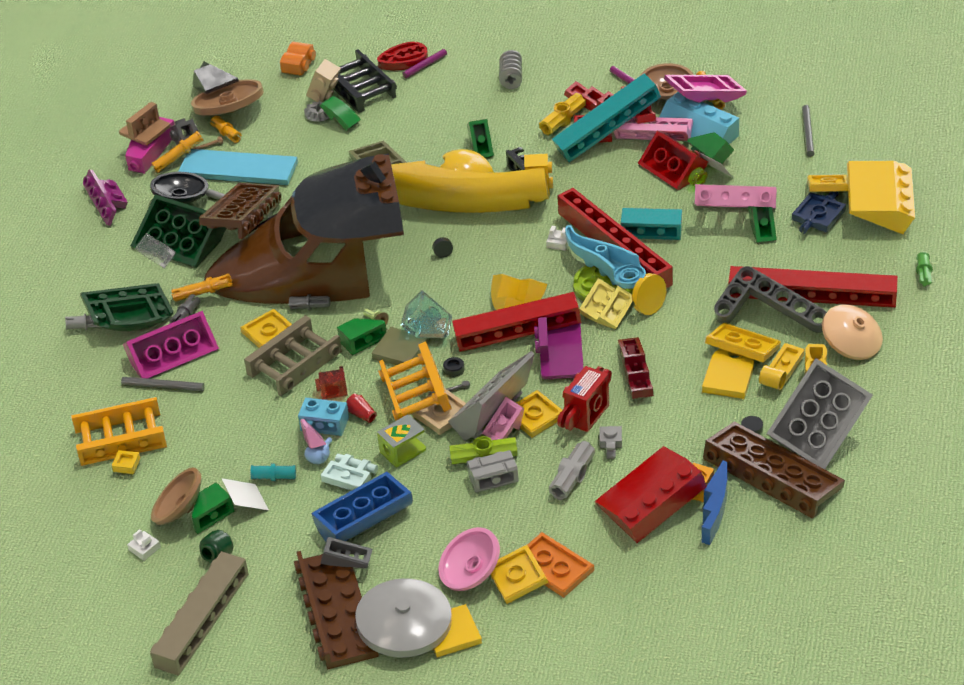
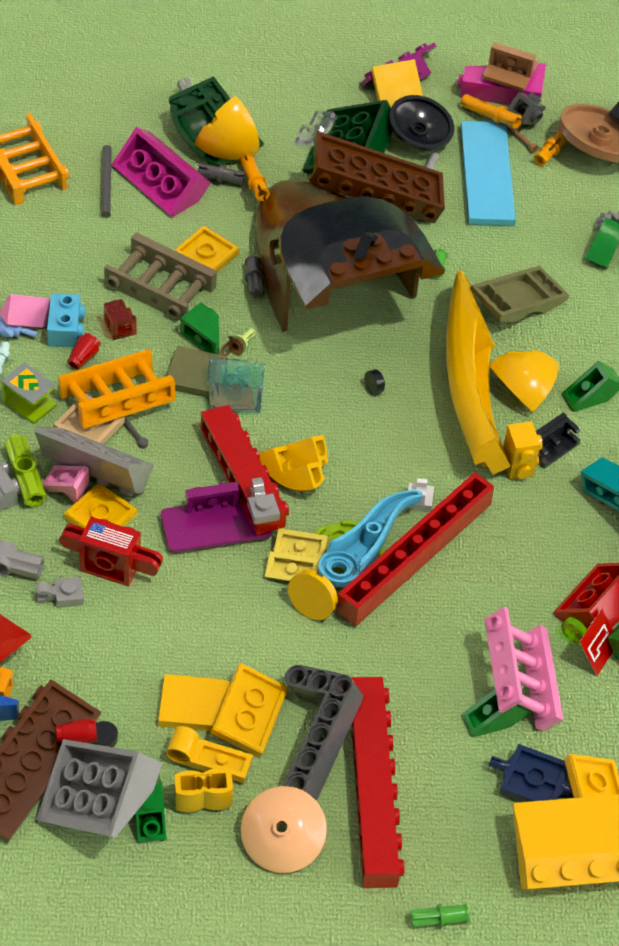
camera: 70 degrees right, 10 degrees up
black tile [443,357,465,377] -> none
dark red slope [618,337,654,399] -> none
teal brick [621,208,682,240] -> none
none -> red cone [56,717,97,744]
none -> yellow brick [195,95,259,160]
none -> light grey plate [247,477,280,524]
none -> yellow tile [371,59,423,107]

